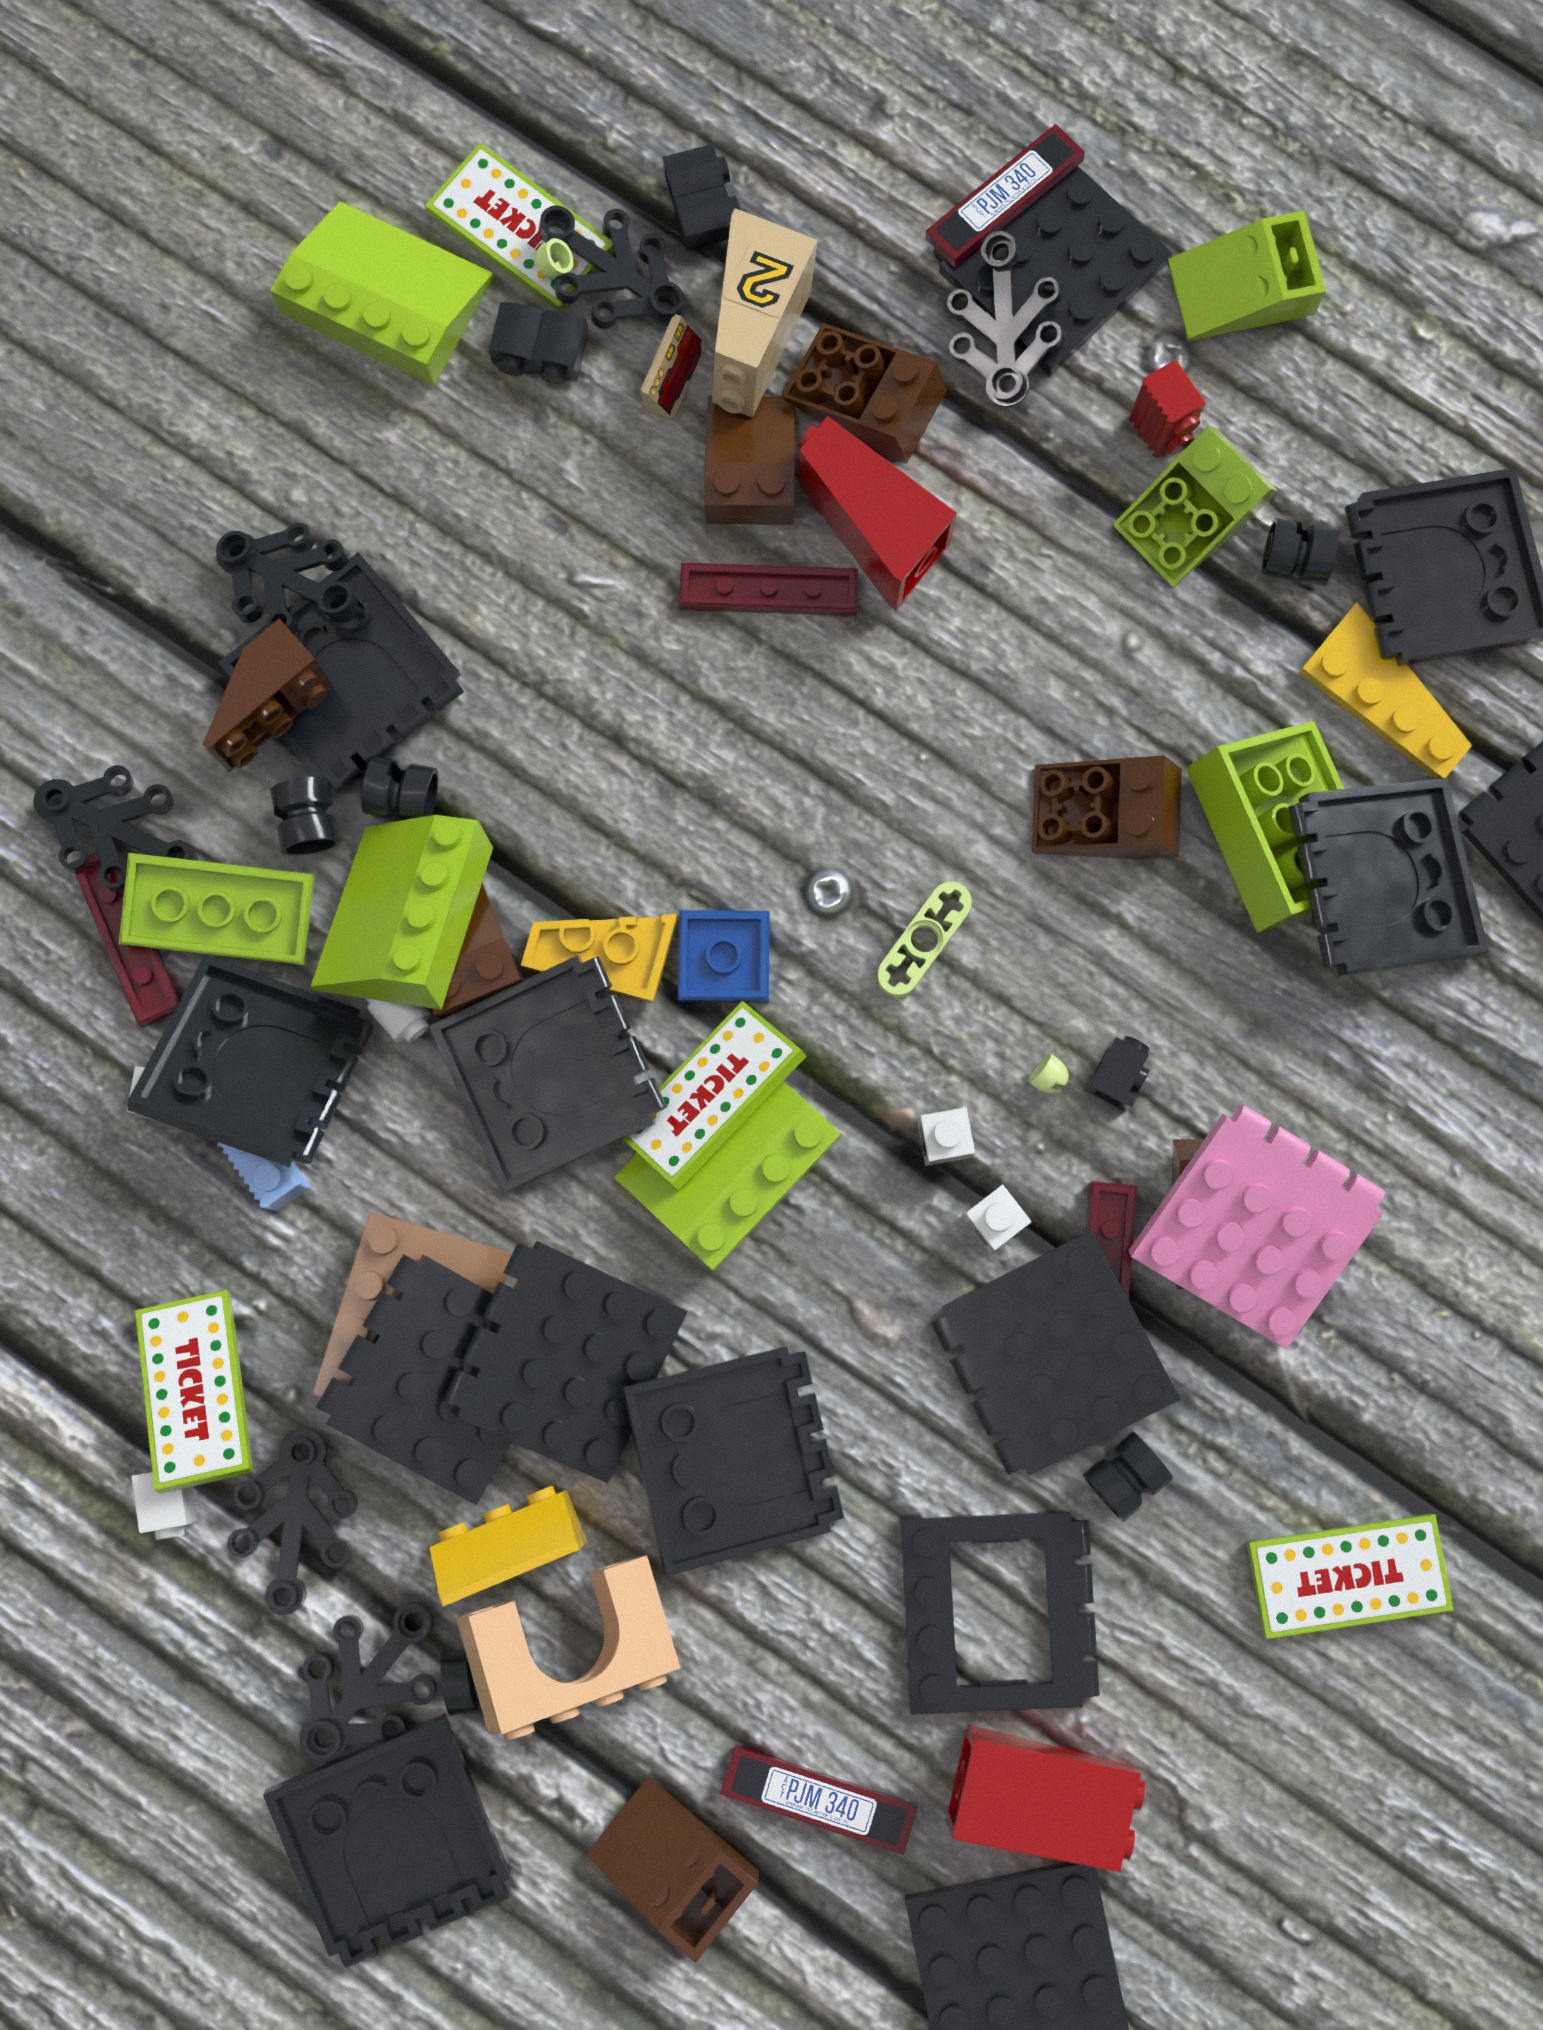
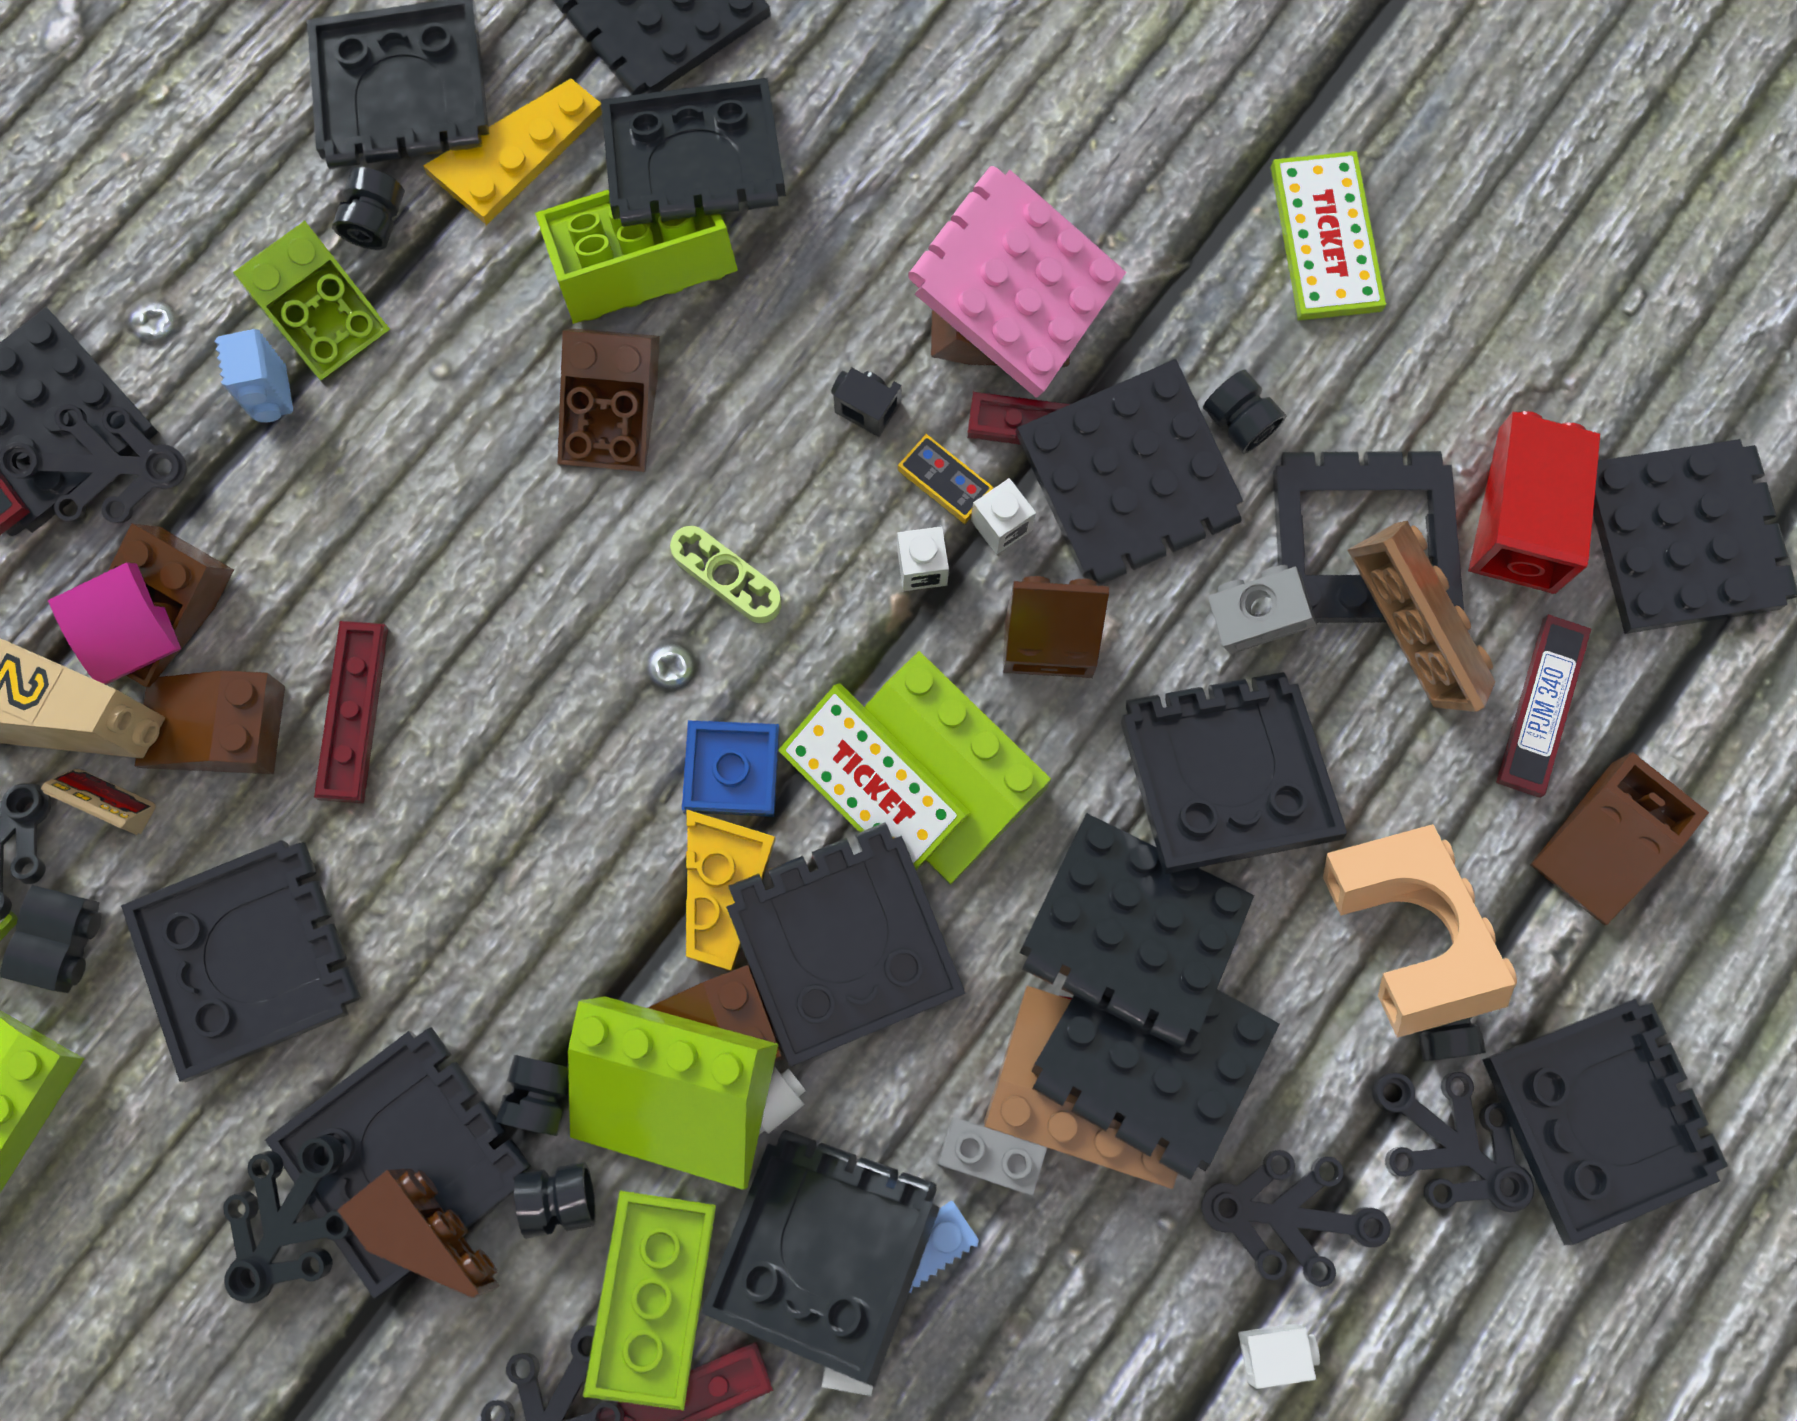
camera: 90 degrees left, 5 degrees down
tile [135,1289,253,1494] -> none
yellow slope [429,1485,587,1606] -> none
red slope [797,416,957,611] -> none
yellowish green hinge [1028,1053,1069,1094] -> none
red brick [1129,360,1206,457] -> none
lime slope [1167,210,1326,342] -> none
none -> dark pink slope [48,562,181,685]
none -> black hinge [121,840,361,1082]
none -> light blue brick [214,329,293,422]
none -> tile [898,434,994,524]
none -> light grey brick [937,1117,1047,1196]
none -> reddish brown slope [1003,576,1109,678]
none -> light grey brick [1208,565,1317,654]
none -> medium nougat slope [1347,521,1495,712]

